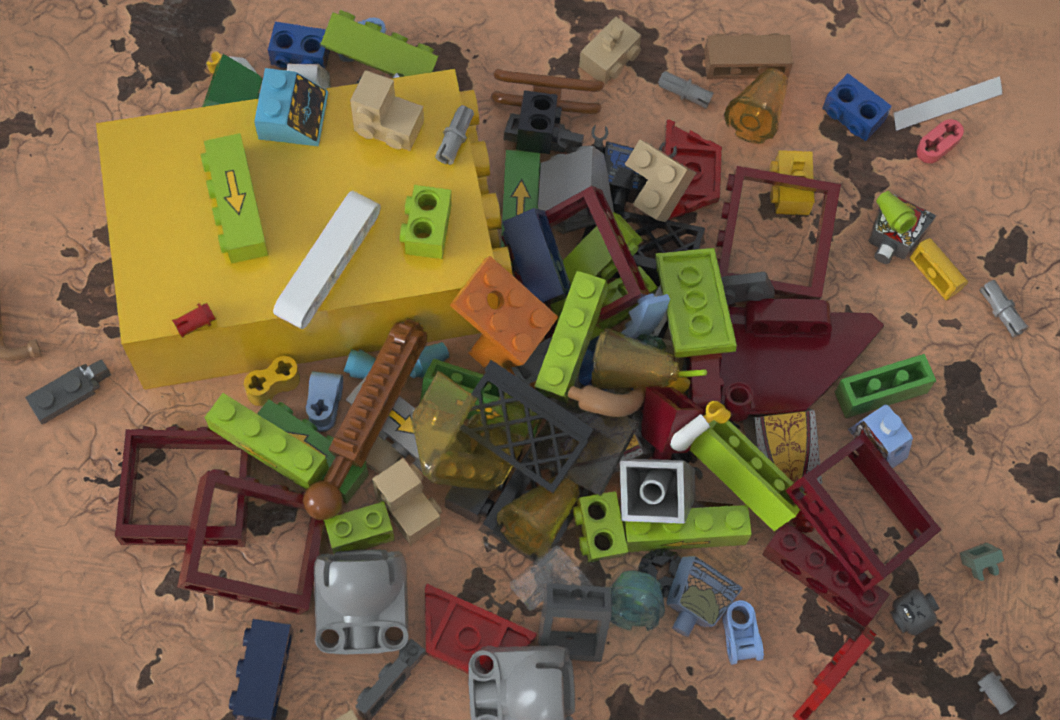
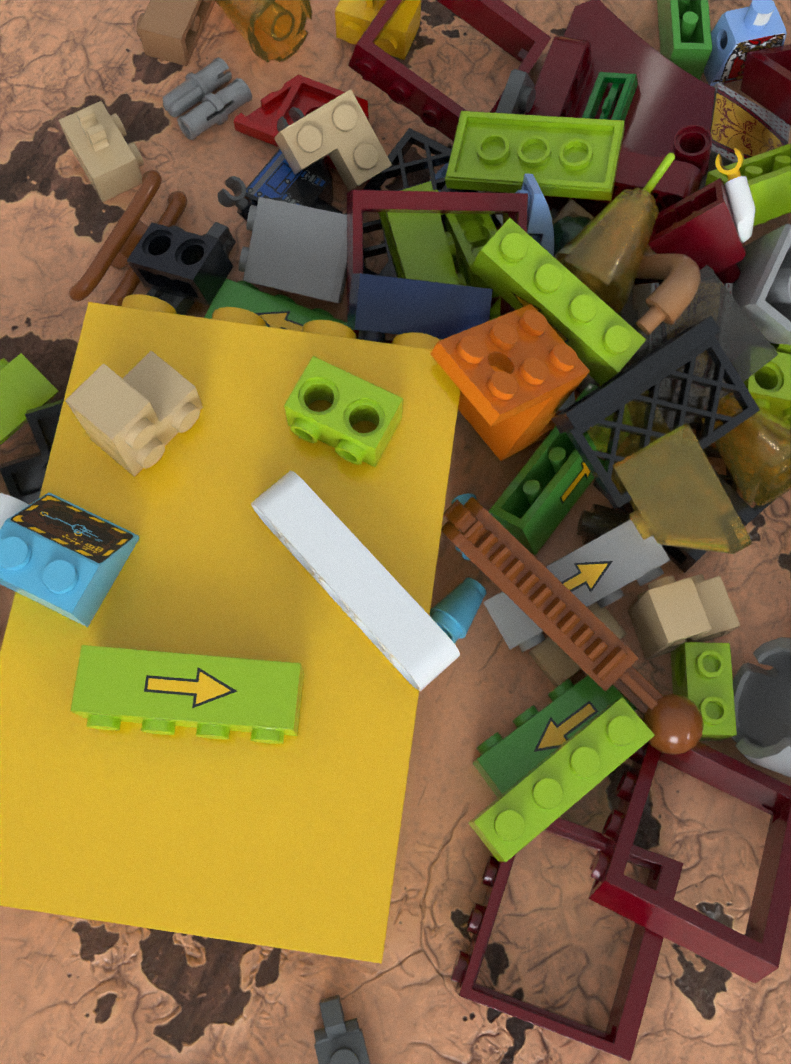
camera: 70 degrees left, 5 degrees up
red pin [172,303,216,338] -> none
yellow axle [243,356,300,406] -> none
light blue piece [306,371,343,432] -> none
light grey axle [435,105,474,165] -> none
none -> light grey pin [177,78,252,140]
none -> green tile [582,72,638,121]

